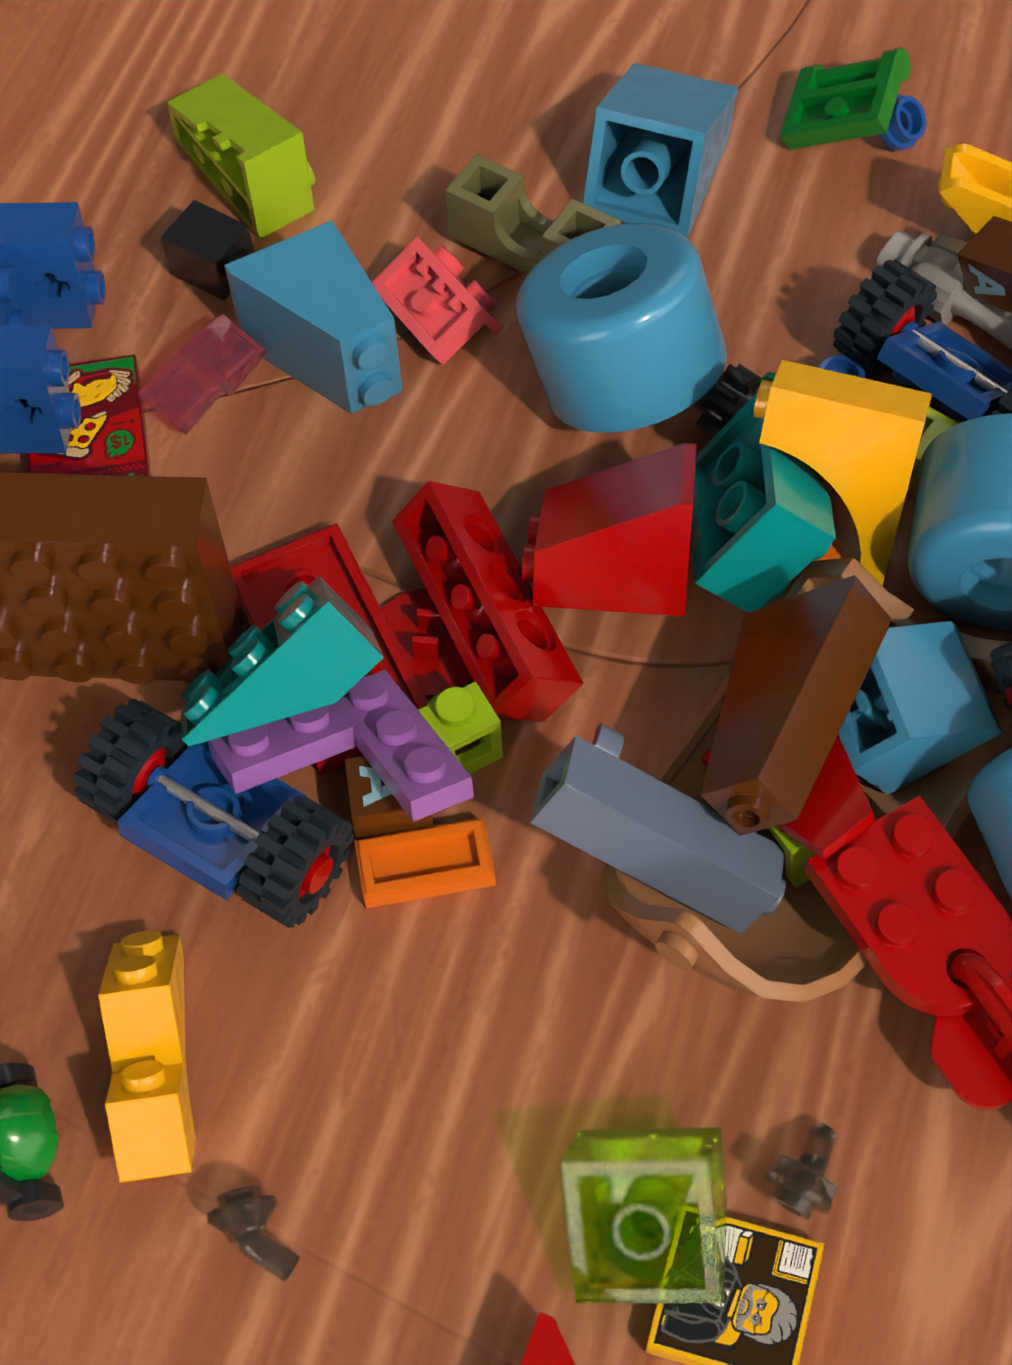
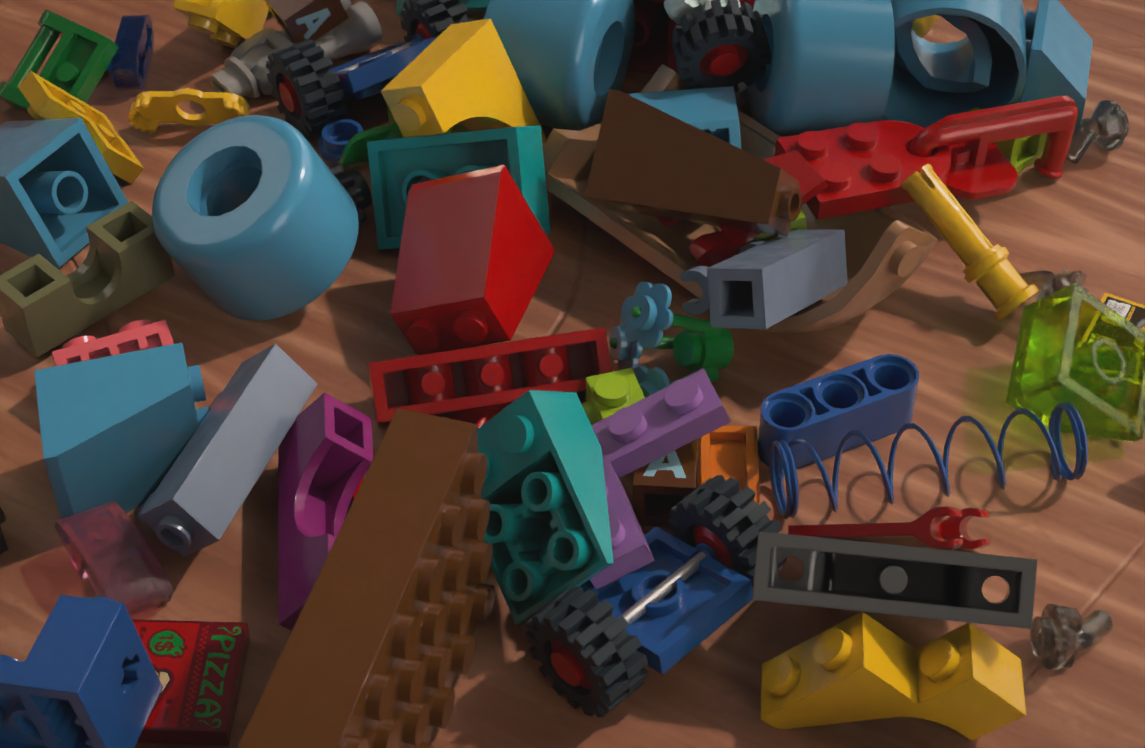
camera: 80 degrees left, 15 degrees down
none -> yellow plate [18,71,144,184]
none -> clear blue beam [111,15,154,88]
none -> yellow piece [128,88,250,134]
none -> sand blue brick [136,344,318,557]
none -> magenta arch [278,392,373,631]
none -> plant [609,282,734,398]
none -> dark grey brick [752,531,1038,629]
none -> blue beam [758,354,919,469]
none -> blue piece [769,402,1088,519]
none -> red flag [788,506,990,550]
none -> yellow pin [901,163,1040,322]

